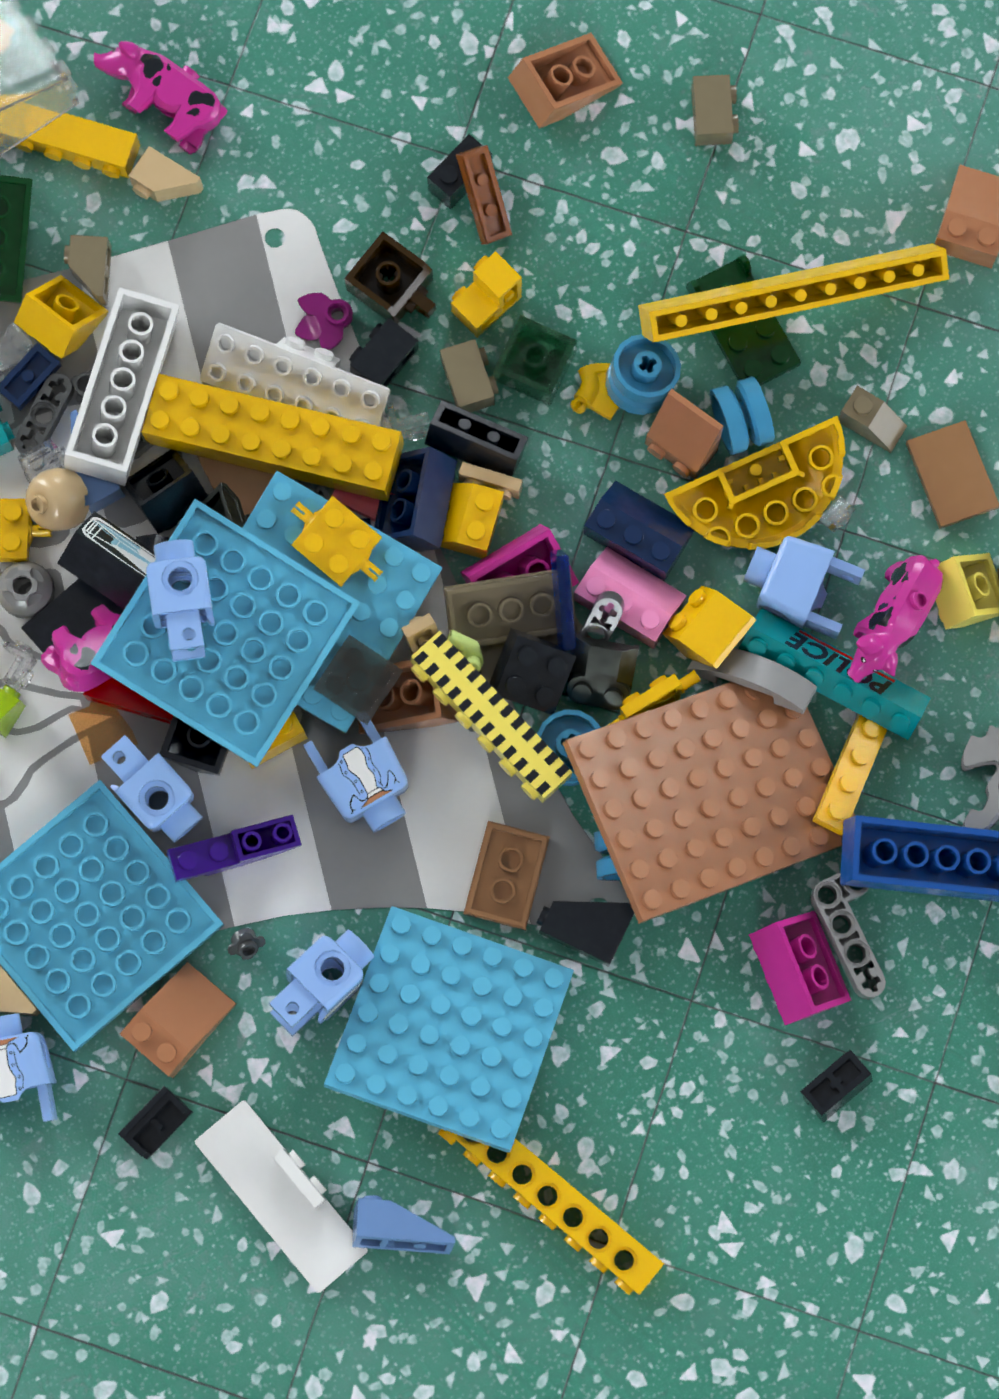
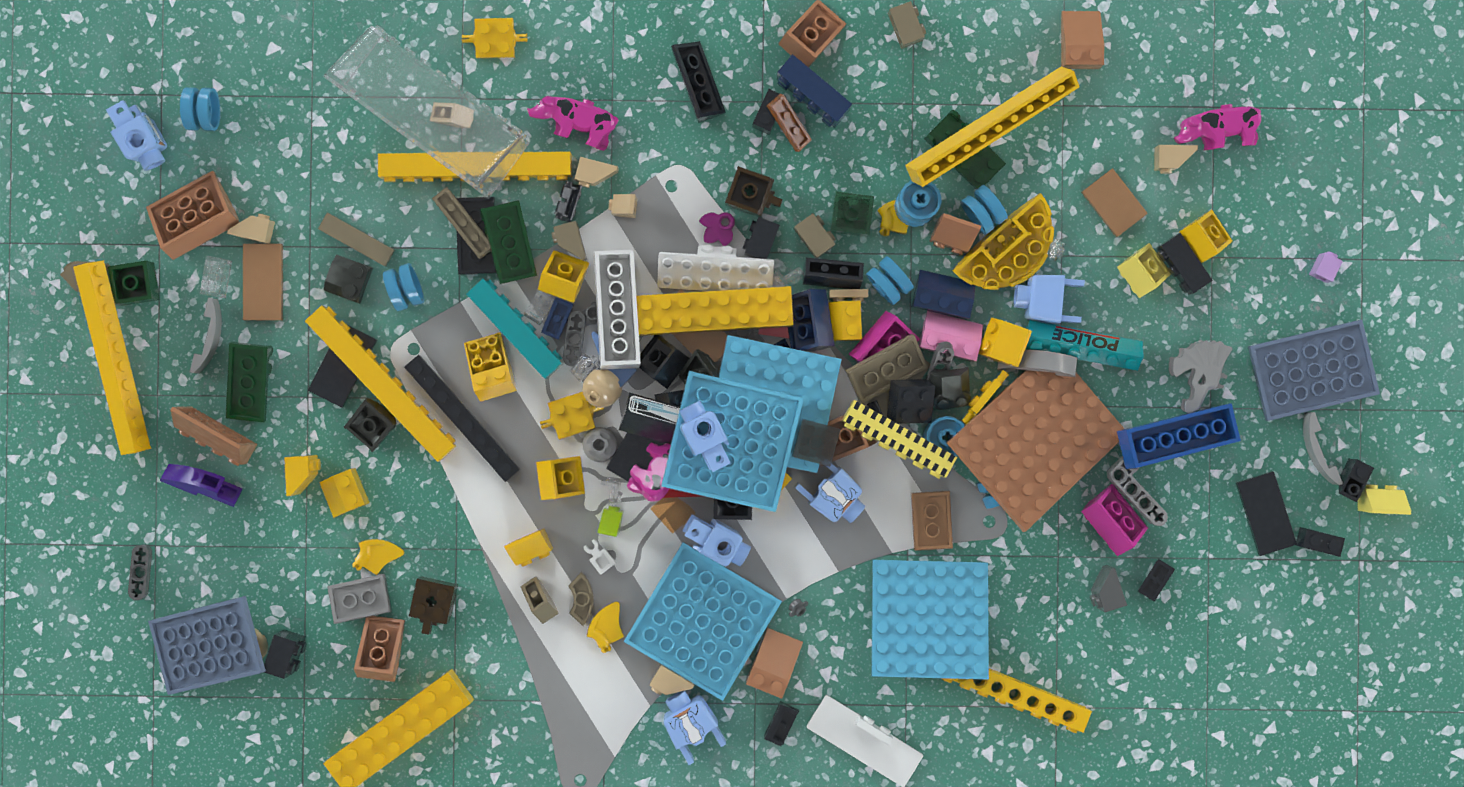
camera: 25 degrees left, 10 degrees up
dark purple slope [167,815,302,883] -> none
light blue piece [269,929,374,1037] -> none
yellow plate [290,496,384,587] -> none
medium blue slope [352,1195,455,1254] -> none
tan plate [401,613,438,655] -> none
yellowish green arm [447,630,484,672] -> none
yellow brick [451,251,522,338] -> none
black slope [536,901,634,967] -> none
clear blue tile [550,549,576,651] -> none
yellow plate [812,714,888,836] -> none
dark tan slope [838,386,907,453] -> none
dark pink animal [847,555,943,683] -> none
none -> black hinge [554,181,582,222]
none -> tan slope [608,194,638,218]
none -> black slope [671,41,726,123]
none -> dark blue brick [776,54,852,128]
none -> dark azure wheel [866,256,914,305]
none -> dark grey slope [1090,565,1127,613]

